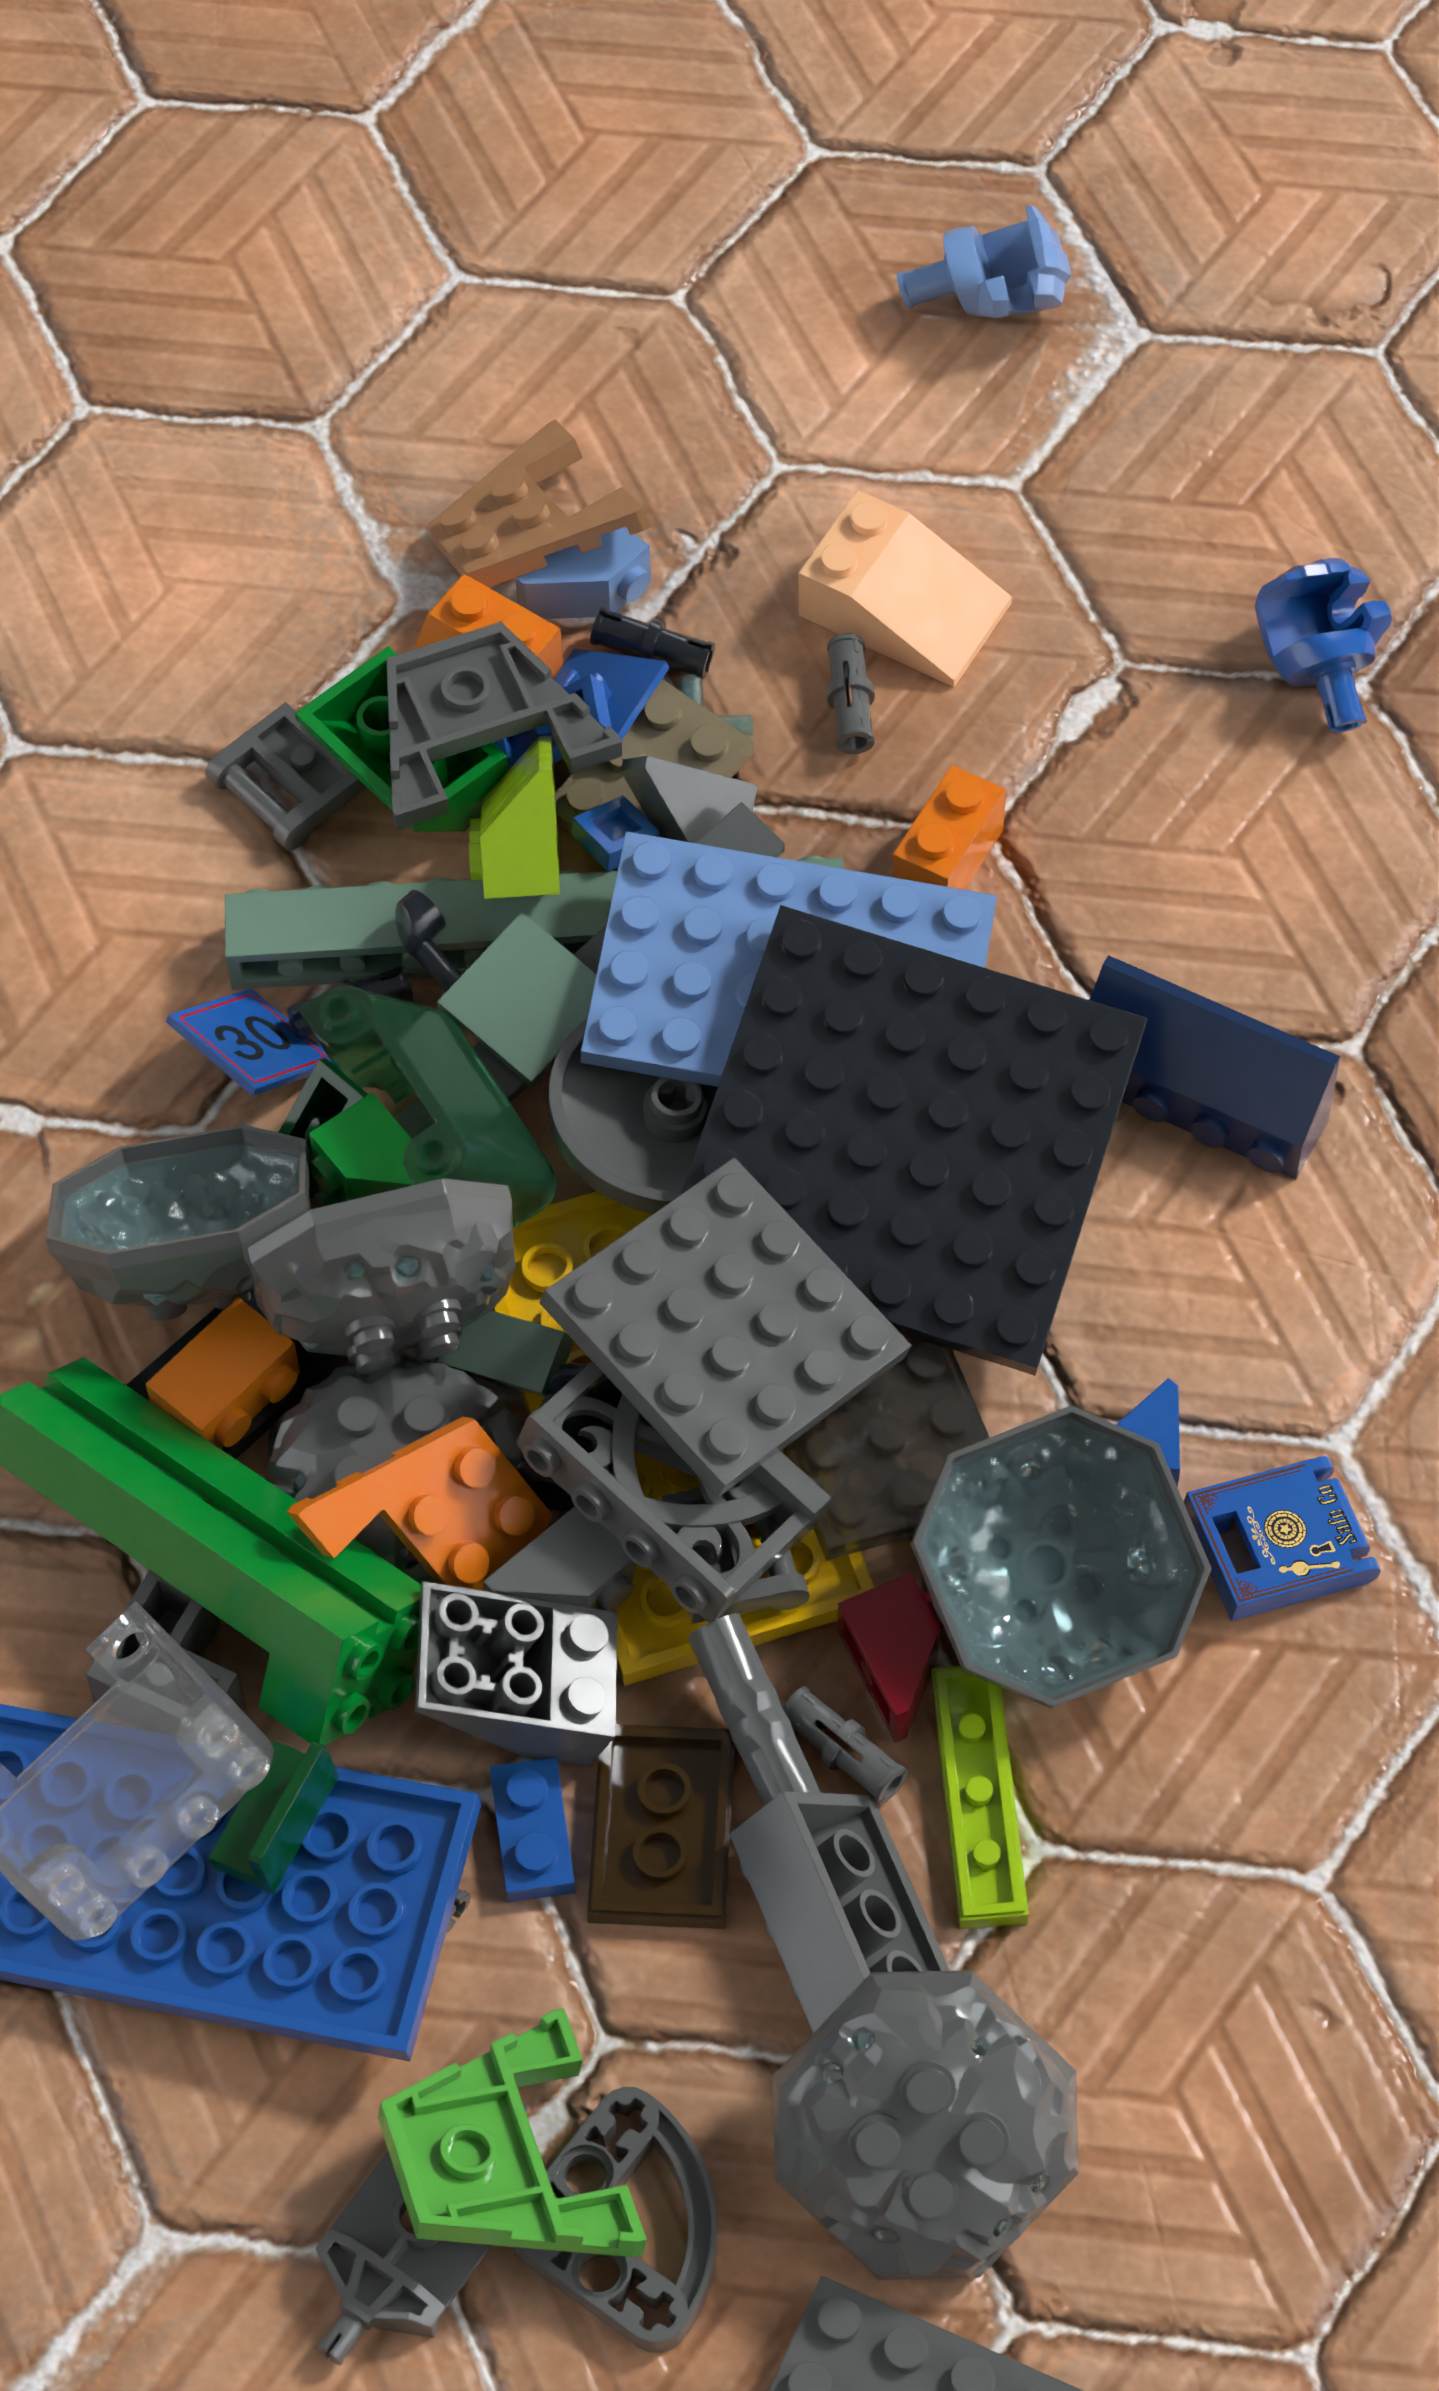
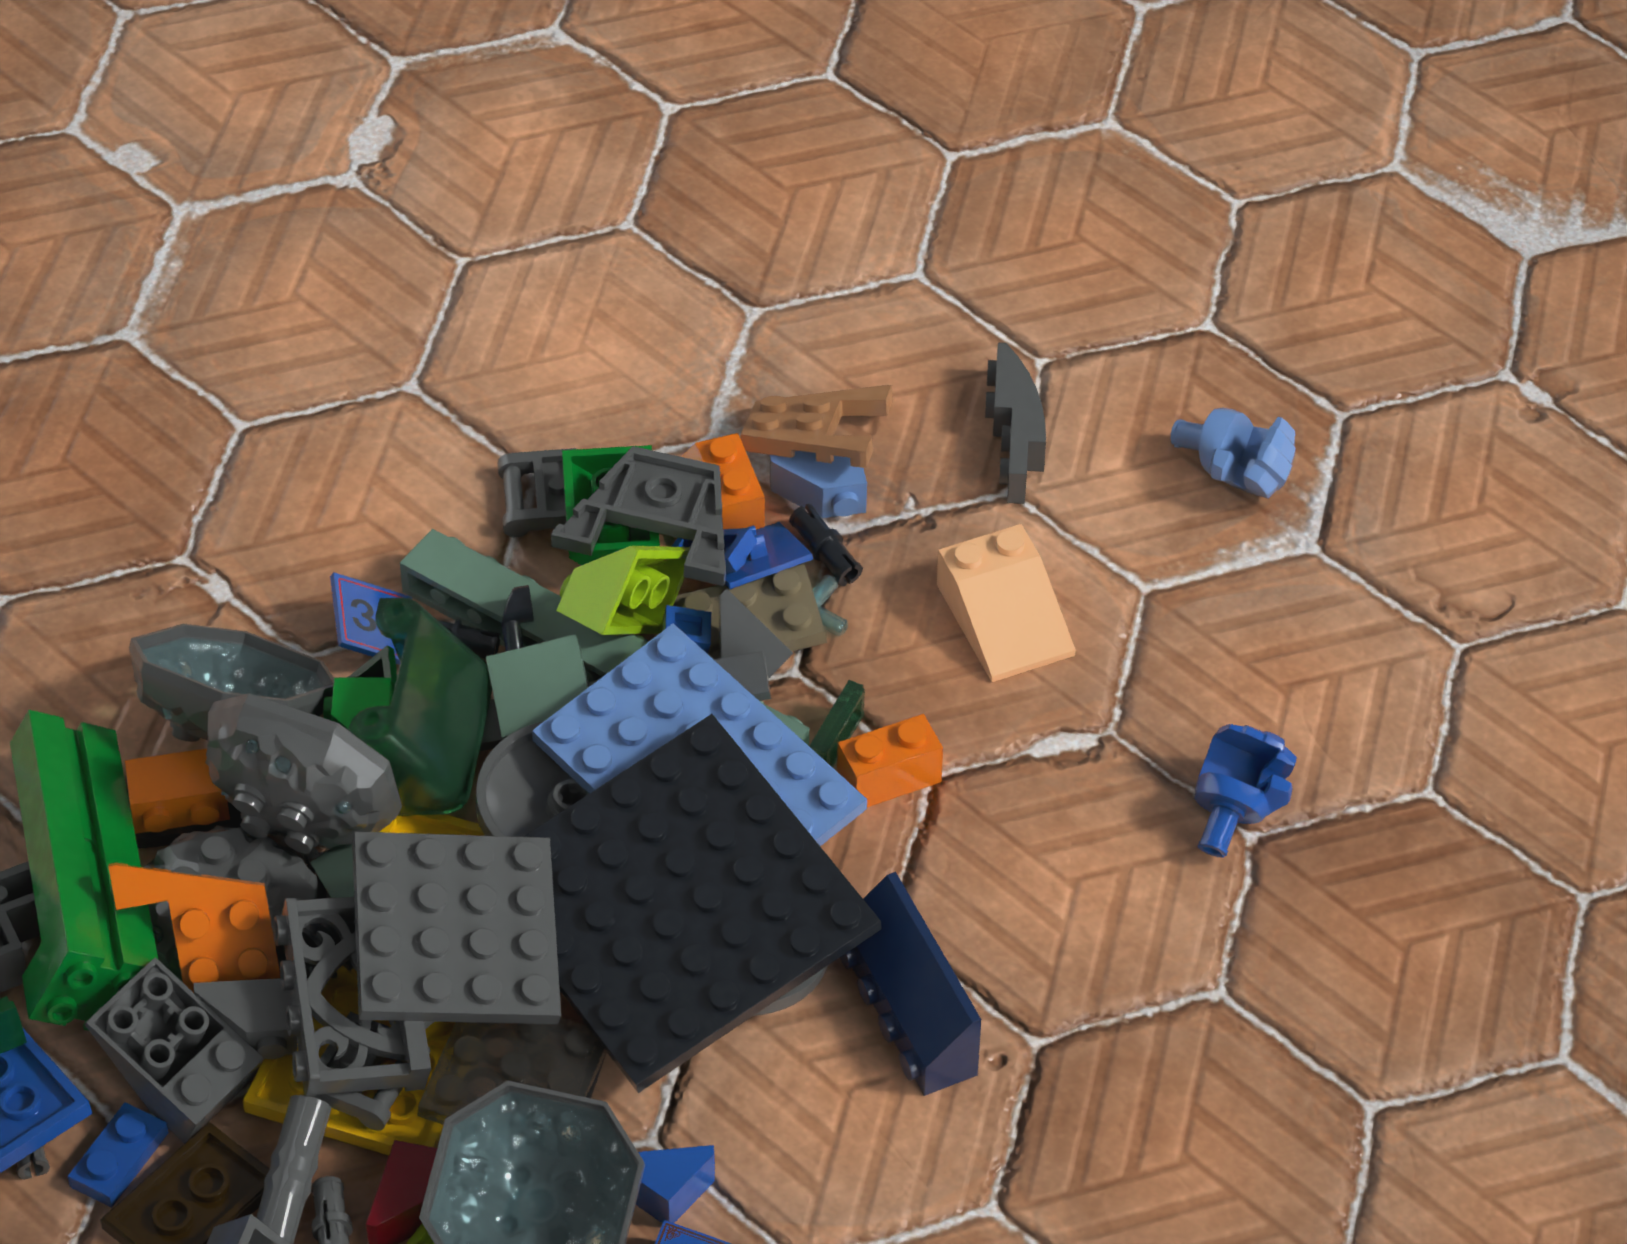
camera: 35 degrees right, 10 degrees down
dark grey pin [827,633,875,754] -> none
none -> clear green tile [809,680,865,767]
none -> dark grey slope [985,343,1046,504]

